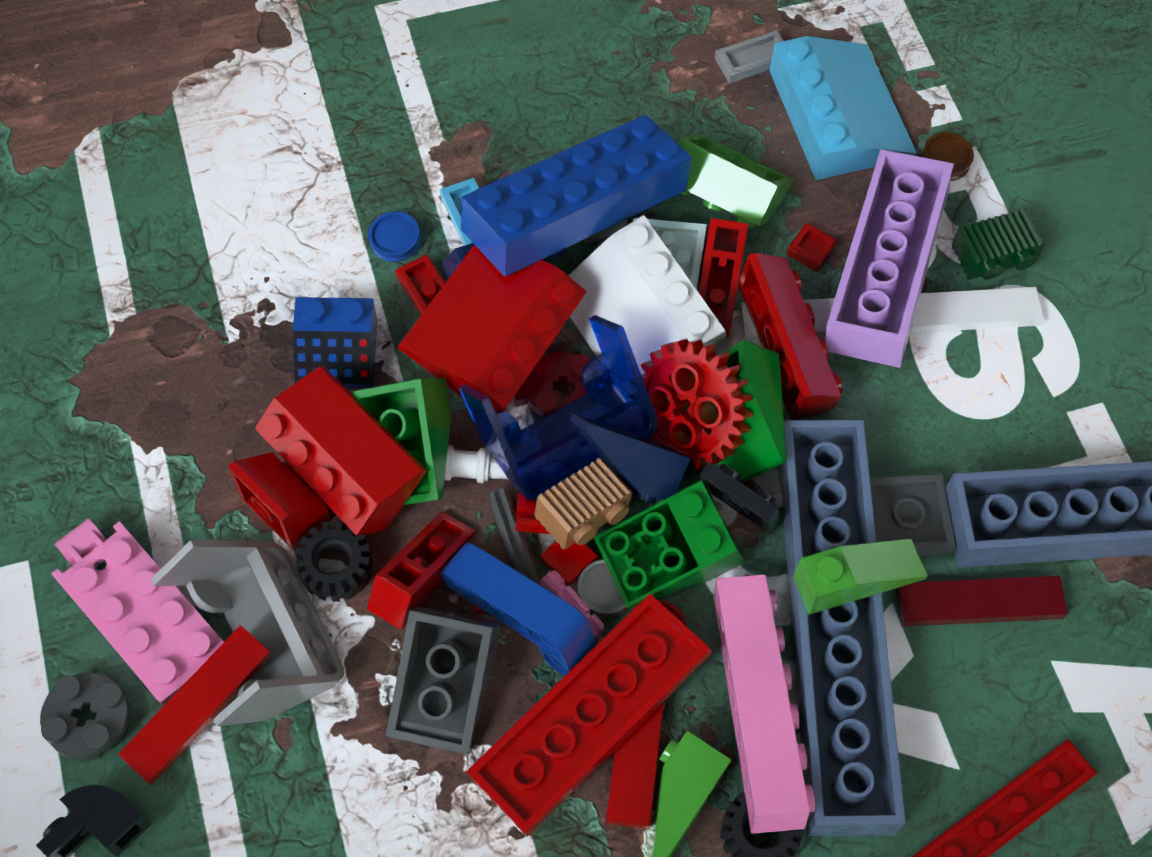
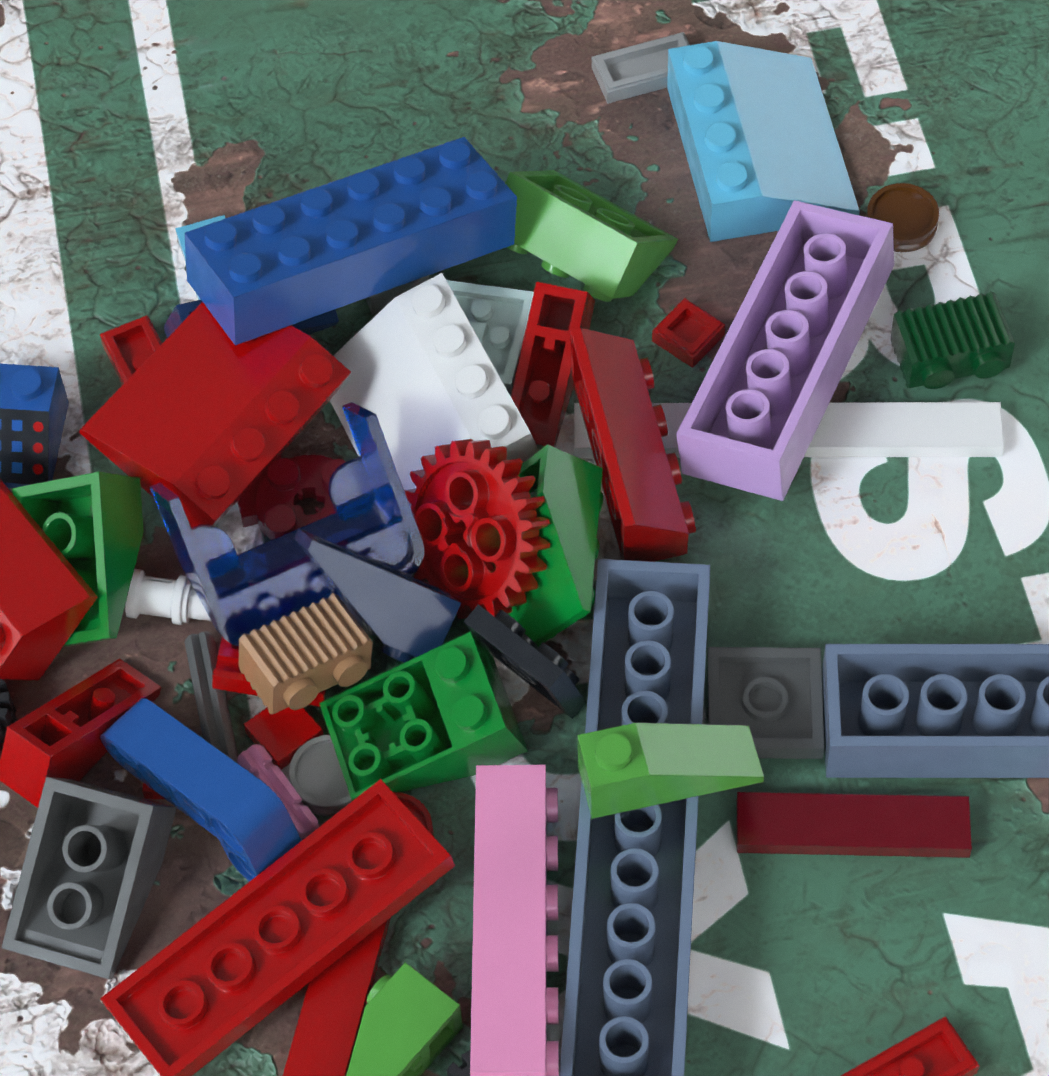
camera: 10 degrees right, 5 degrees down
blue piece [368,211,421,262] -> none

